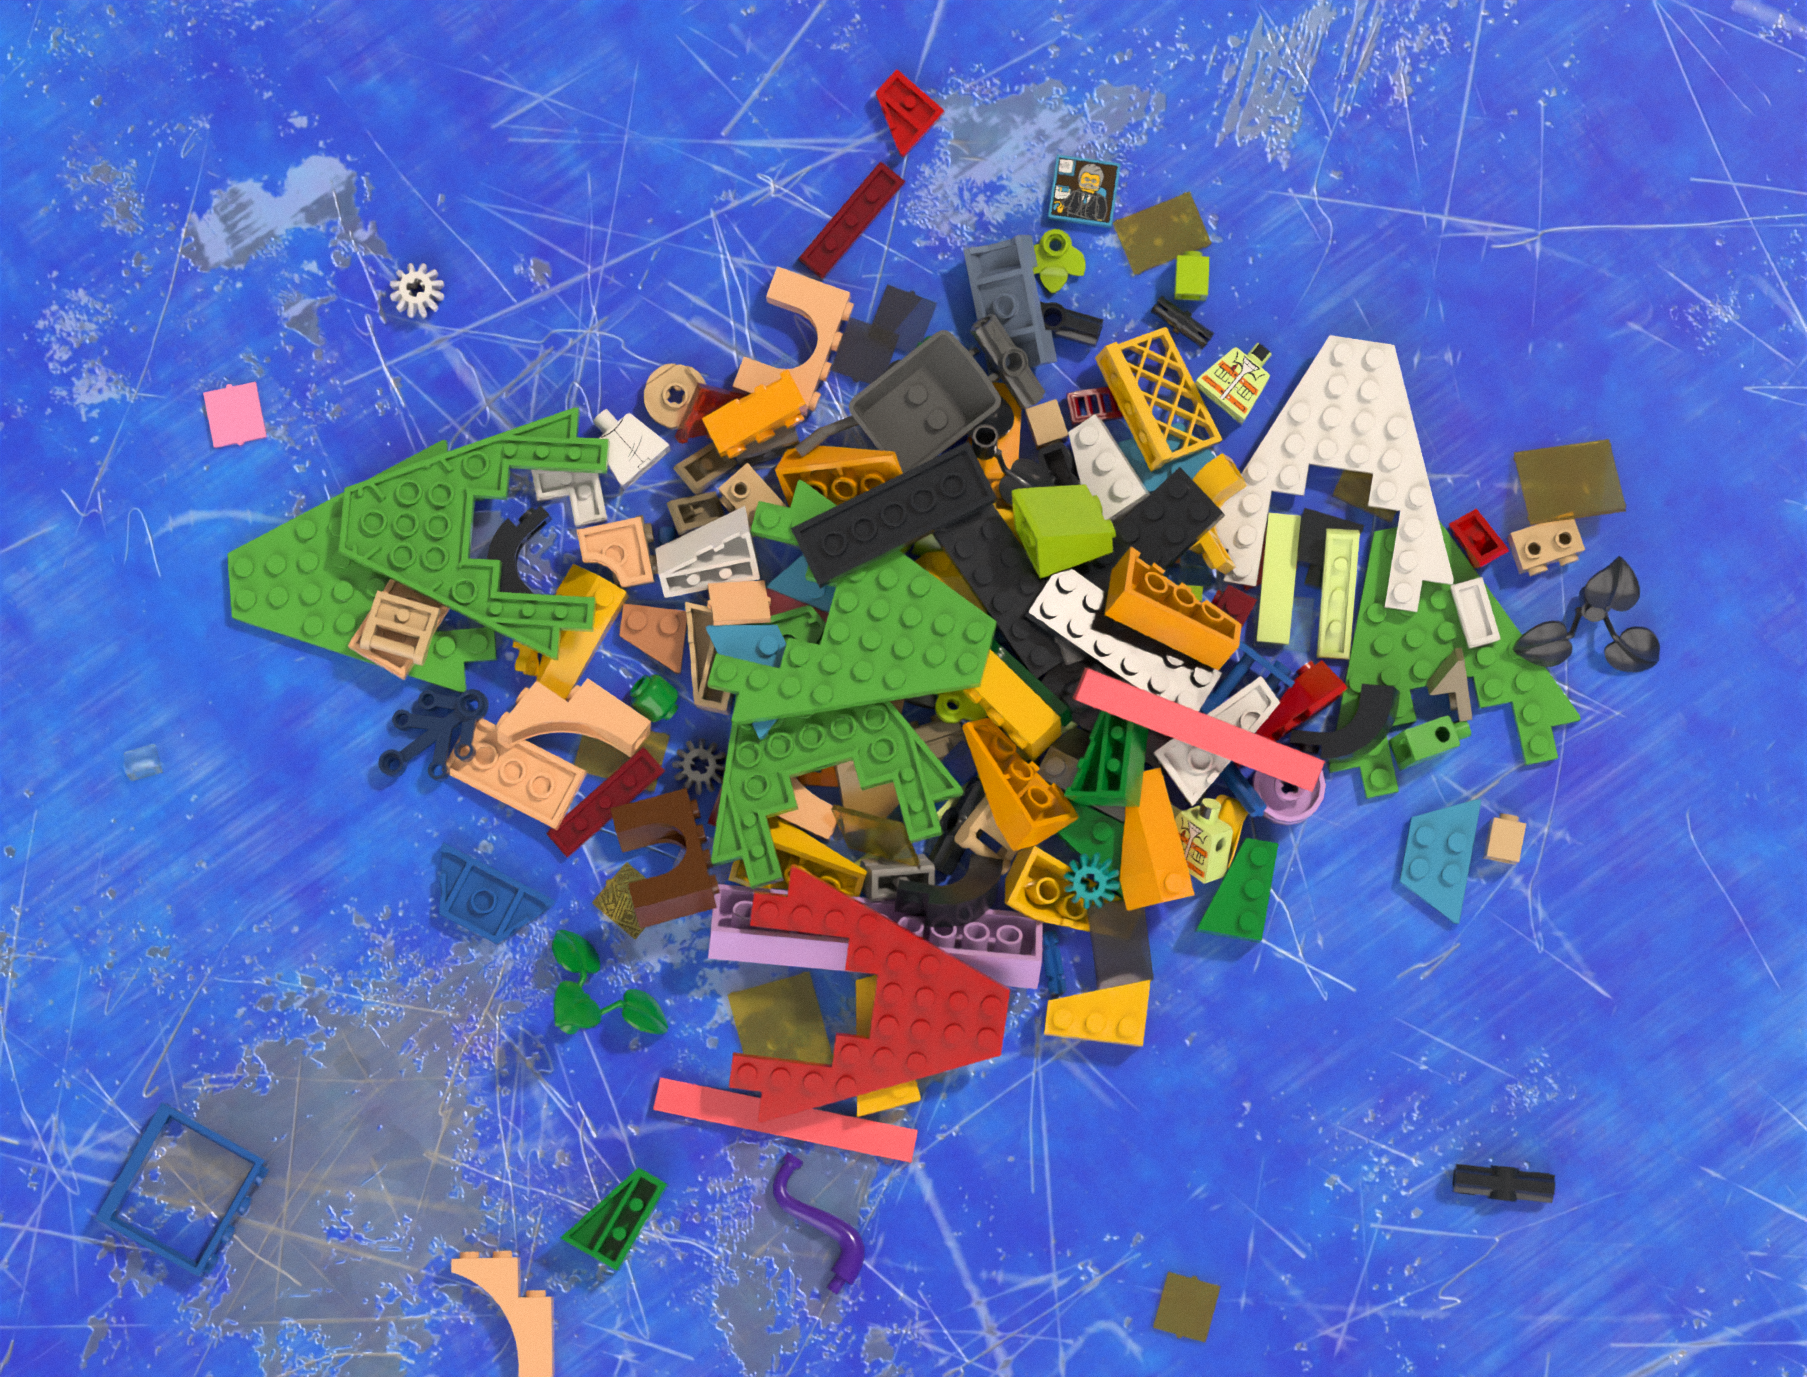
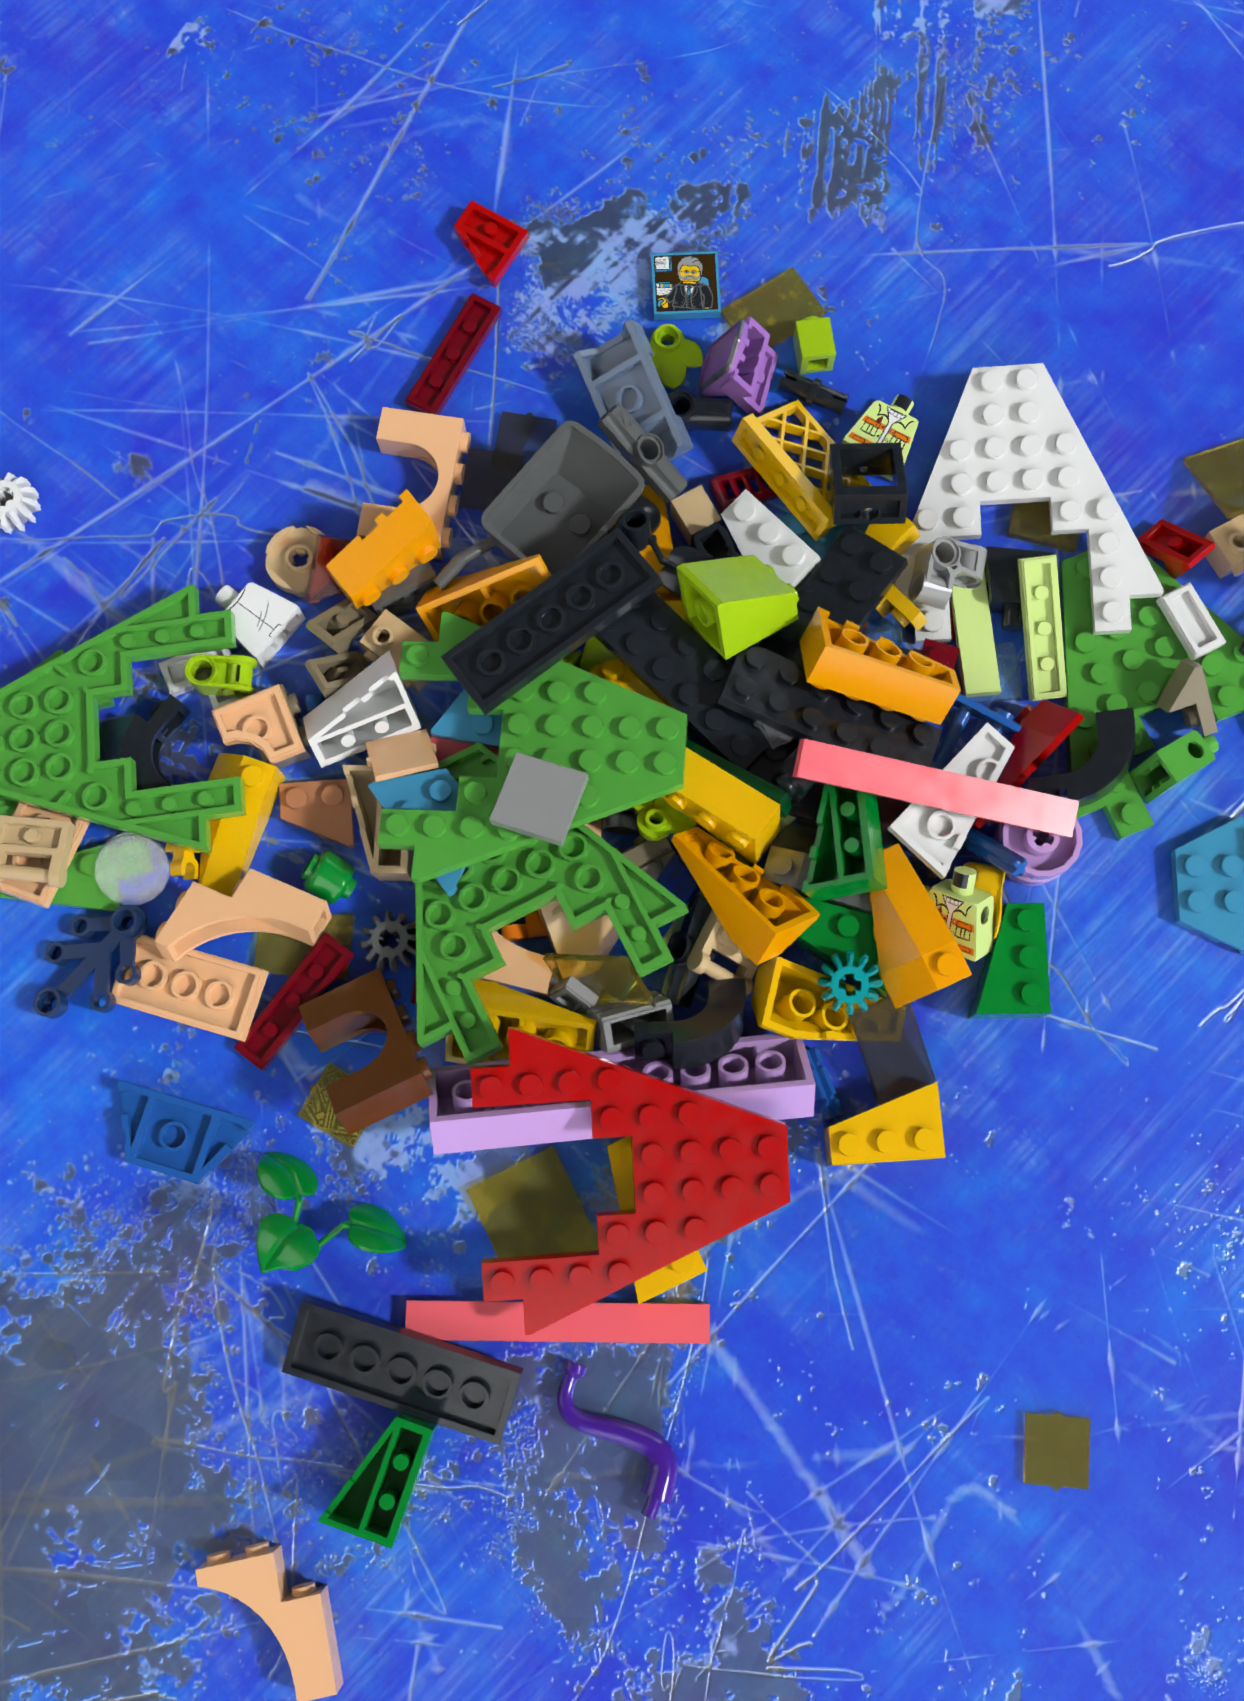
camera: 10 degrees left, 5 degrees down
none -> clear tile [95,833,169,905]
none -> lime piece [185,654,258,699]
none -> black plate [281,1296,523,1445]
none -> light grey tile [489,752,589,846]
none -> light grey tile [548,975,599,1014]
none -> medium lavender piece [698,316,779,416]
none -> black window [828,443,908,525]
none -> light grey piece [908,536,987,610]

